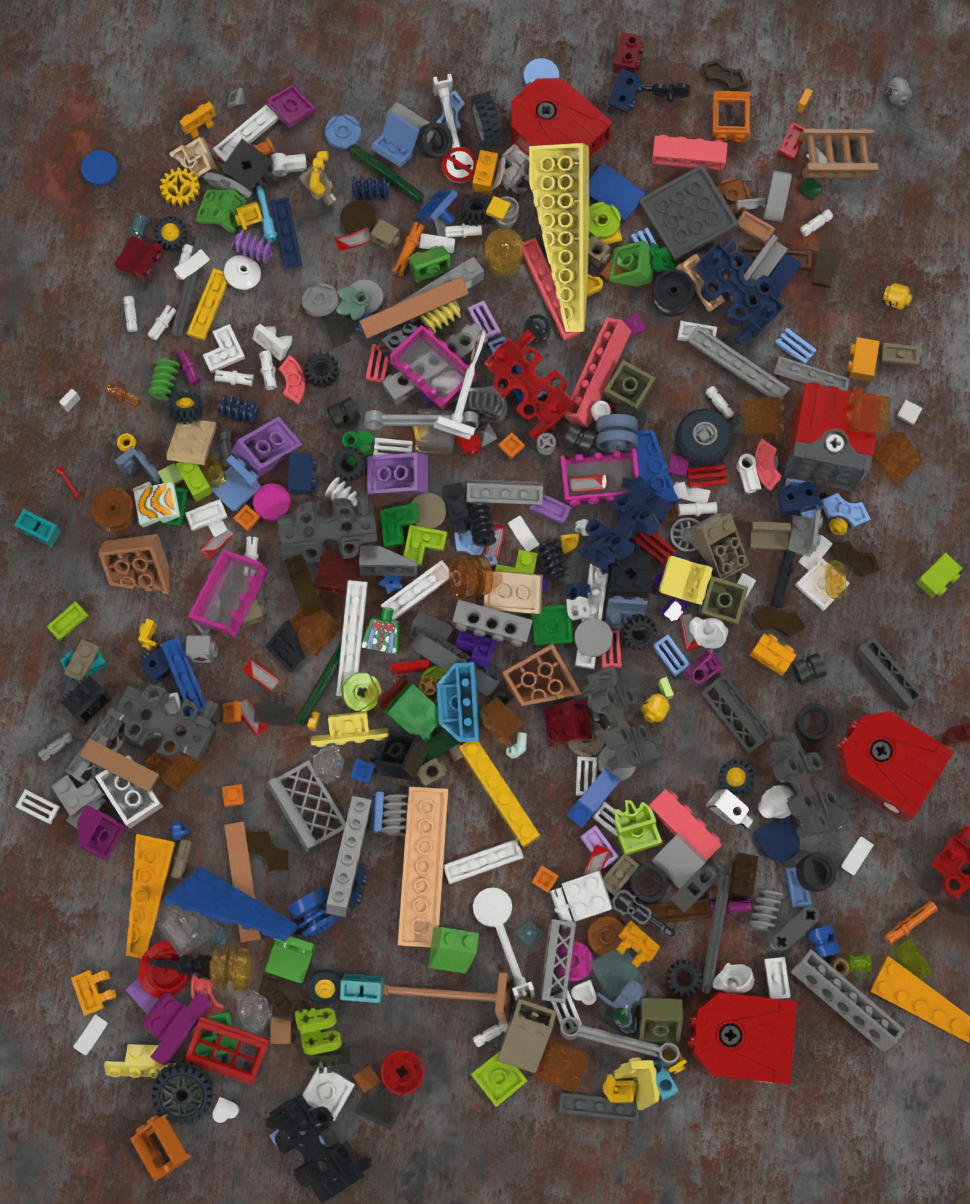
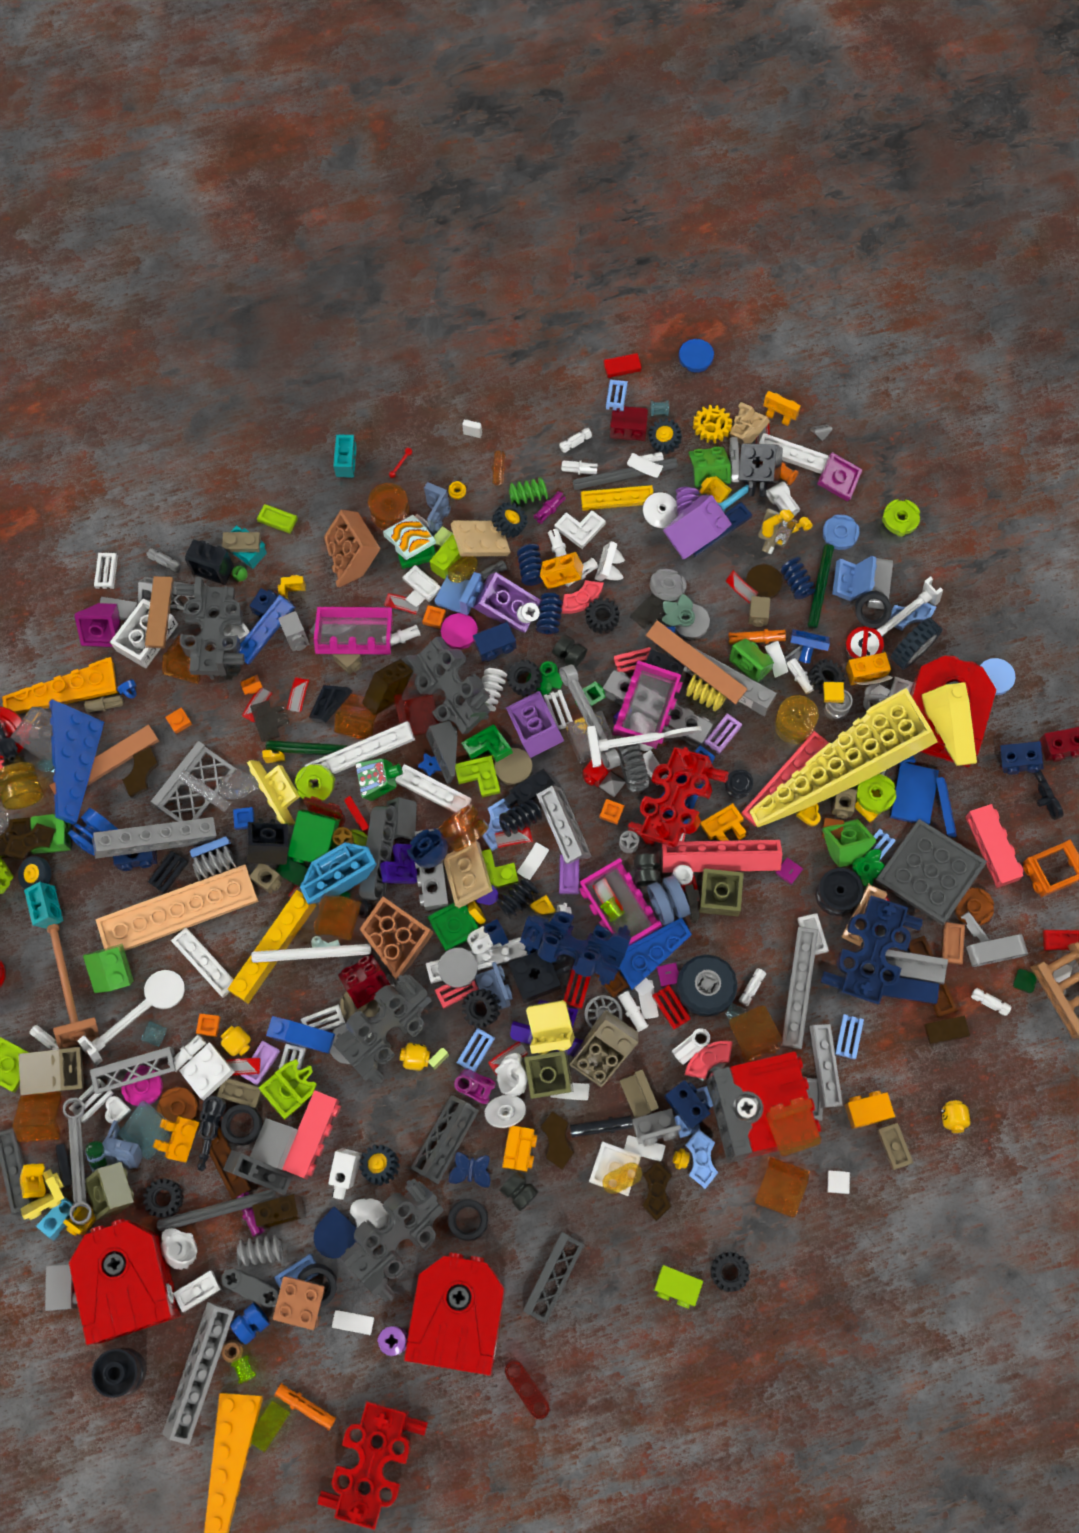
camera: 70 degrees right, 5 degrees down
light grey plate [51,775,105,818] -> none
none -> dark brown tile [4,823,56,861]
none -> light grey brick [45,1264,77,1311]
none -> black tile [55,1144,72,1189]
none -> black wheel [92,1348,147,1398]
none -> black tile [148,851,188,894]
none -> clear pin [177,769,231,813]
none -> yellow head [221,1026,251,1056]
none -> bright green hinge [232,565,248,581]
none -> white axle [251,944,371,963]
none -> nougat bracket [273,1276,325,1330]
none -> medium lavender piece [378,1326,408,1356]
none -> dark blue cylinder [407,828,448,868]
none -> dark blue piece [448,1152,491,1188]
none -> yellow tile [467,900,486,925]
none -> white dish [485,1095,526,1128]
none -> white wheel [517,603,539,623]
none -> dark blue piece [536,593,563,634]
none -> light orange brick [540,552,583,589]
none -> green brick [575,681,606,707]
none -> clear neon green bush [599,896,625,923]
none -> red tile [603,353,642,378]
none -> light blue tile [606,380,627,411]
none -> medium lavender slope [663,495,732,559]
none -> light orange plate [700,803,746,841]
none -> black tyre [710,1252,750,1292]
none -> lime plate [882,499,920,537]
none -> light yellow wedge [922,683,977,766]
none -> blue tile [936,777,957,838]

